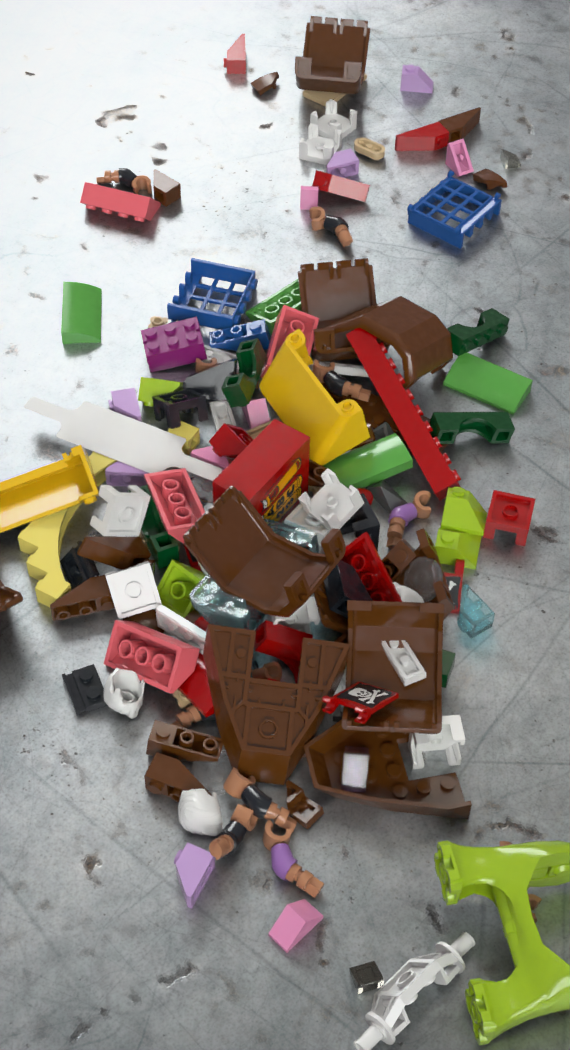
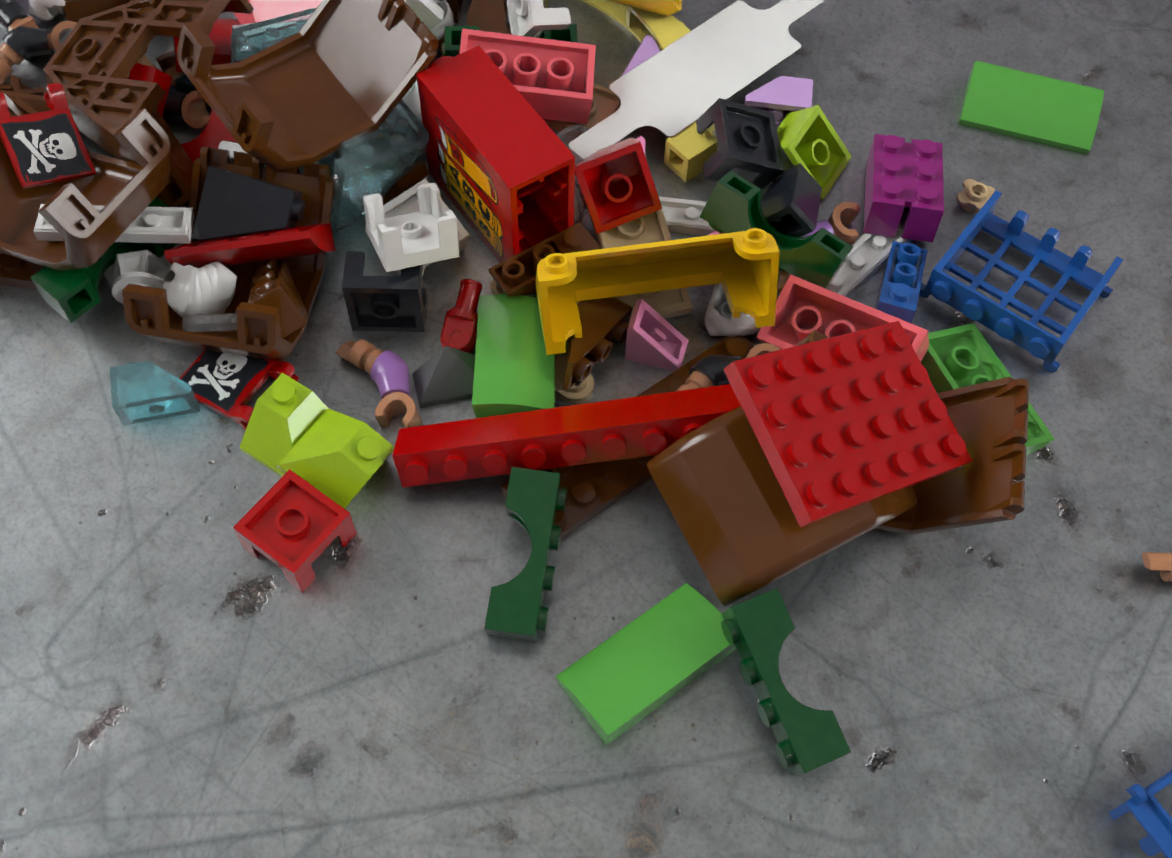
camera: 110 degrees right, 10 degrees up
none -> red plate [723,321,973,528]

